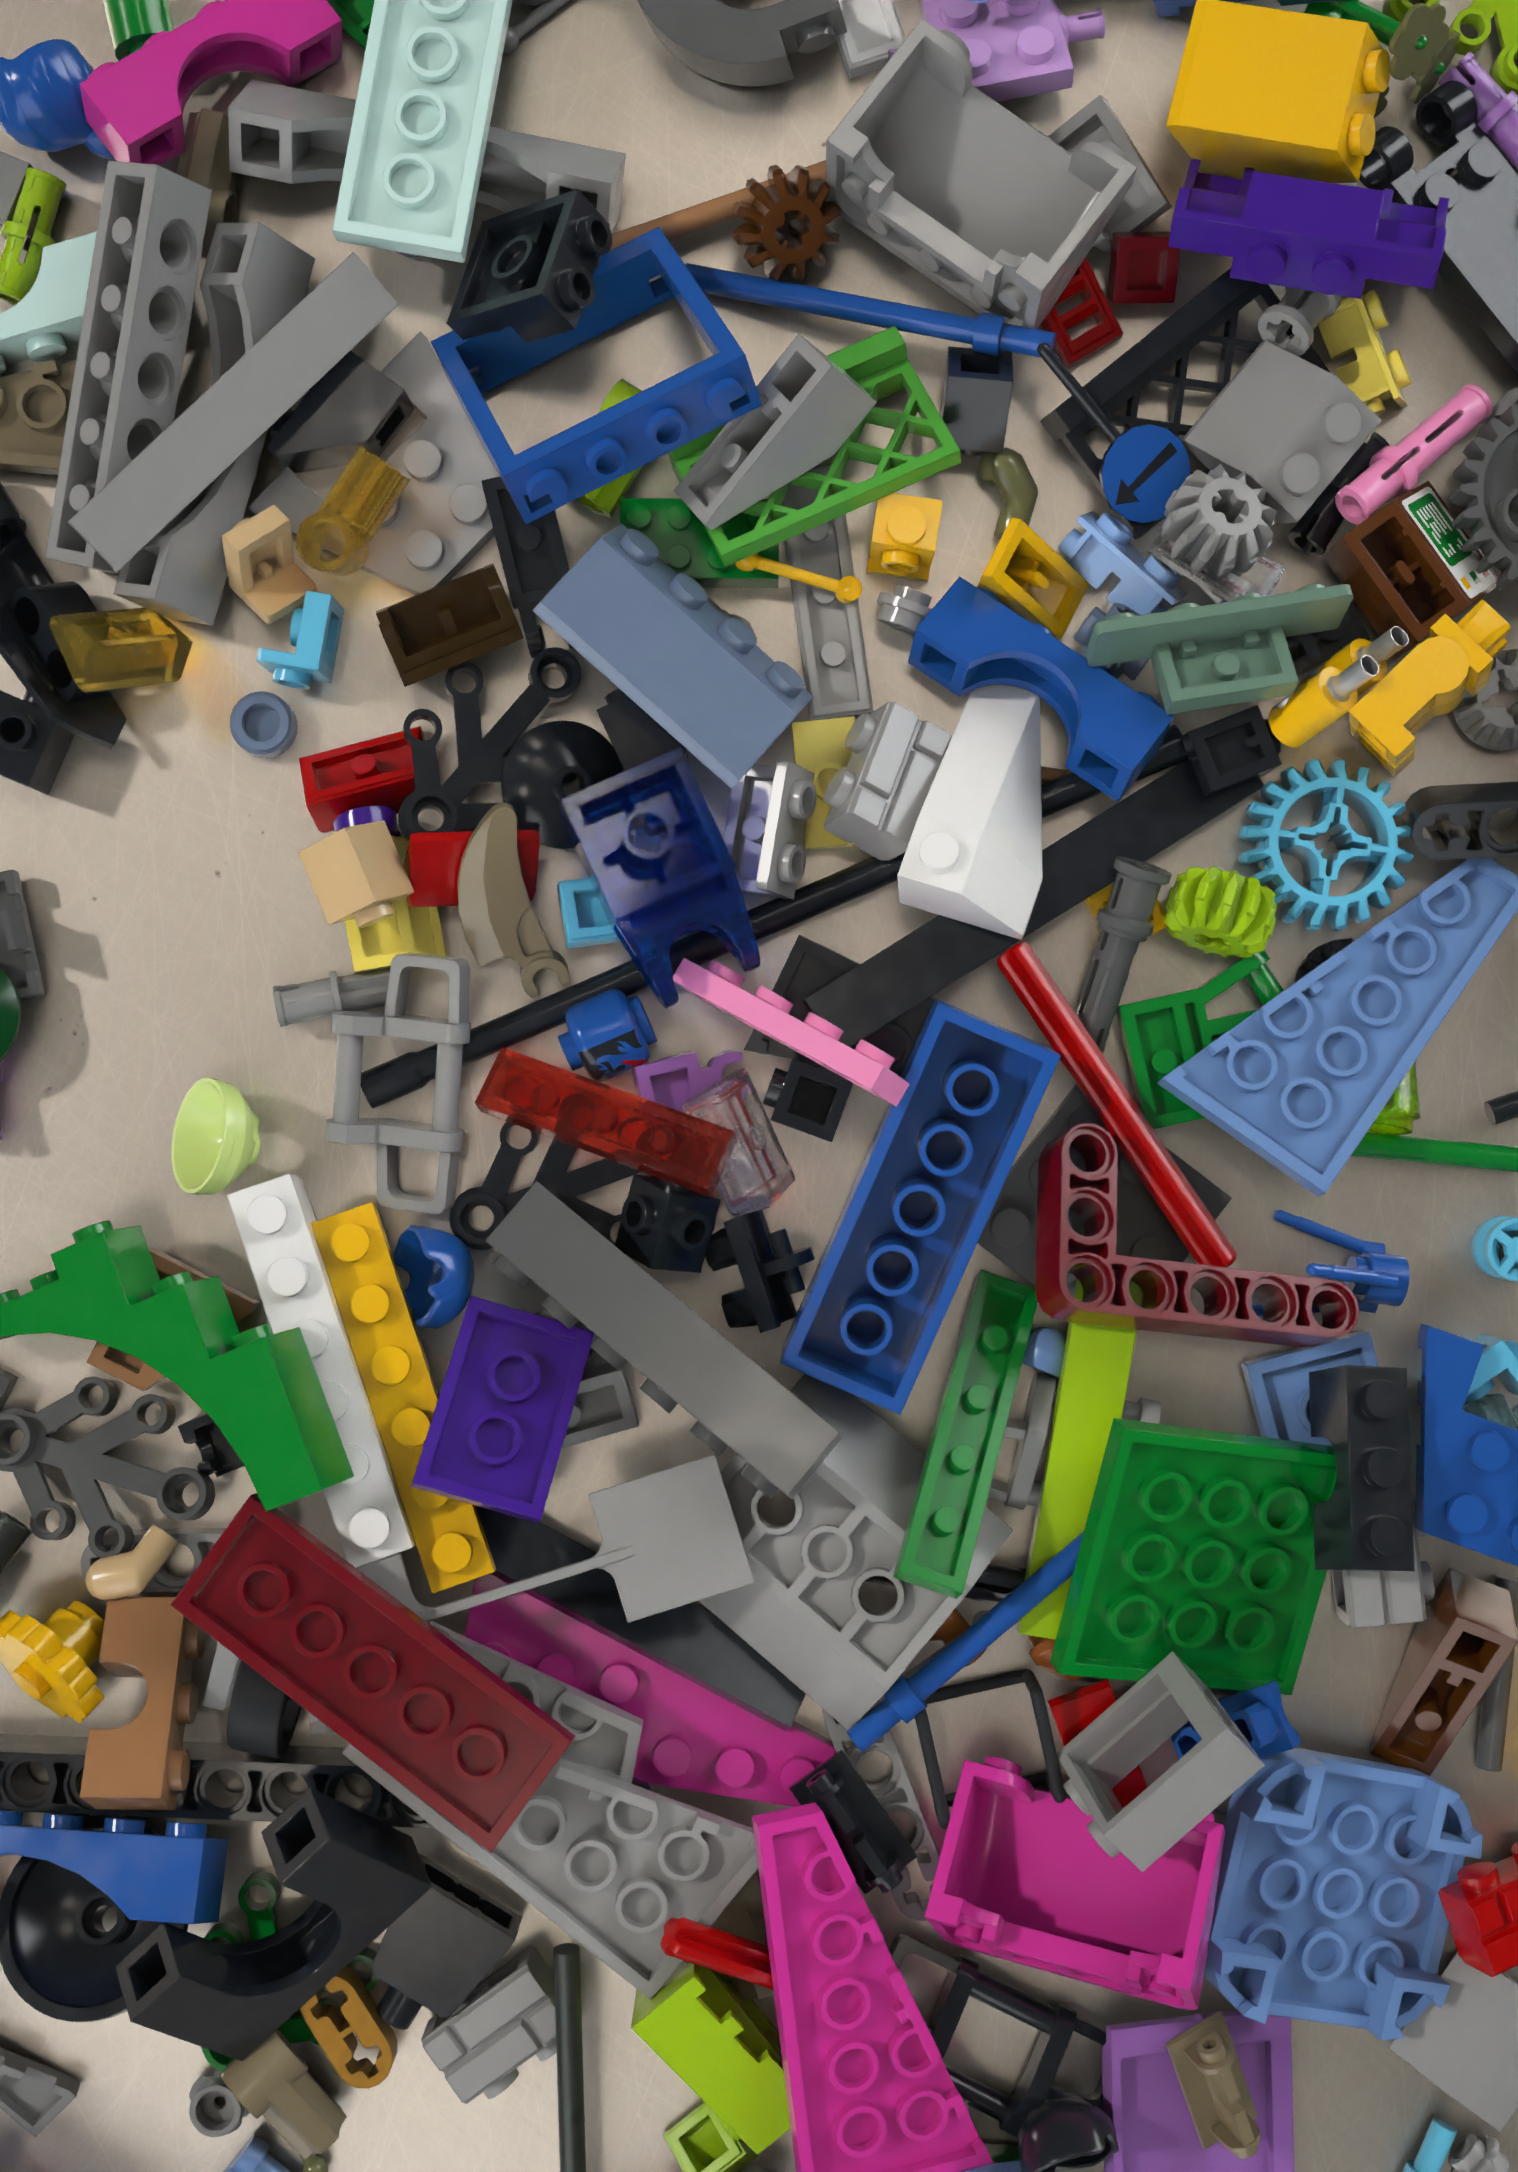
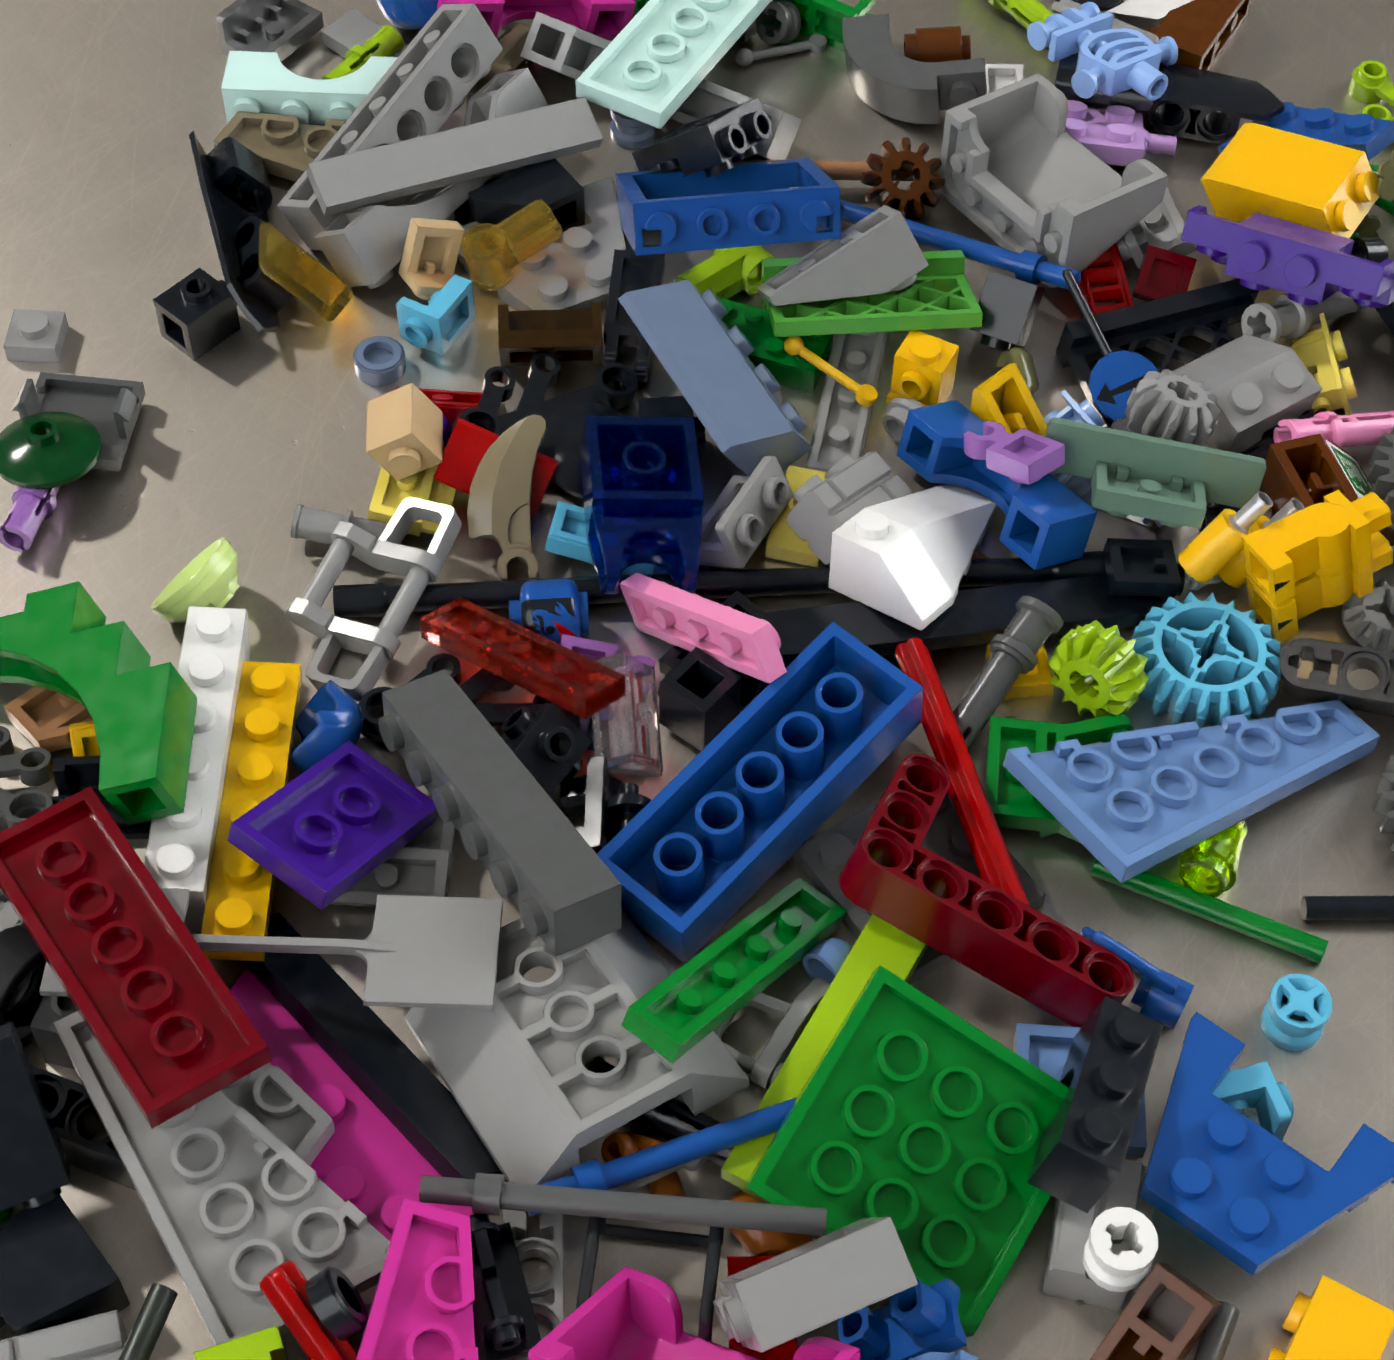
camera: 20 degrees right, 35 degrees down
none -> black tile [305,1266,368,1341]
none -> dark grey bar [419,1173,827,1236]
none -> medium lavender plate [964,421,1065,485]
none -> white wheel [1083,1207,1158,1292]

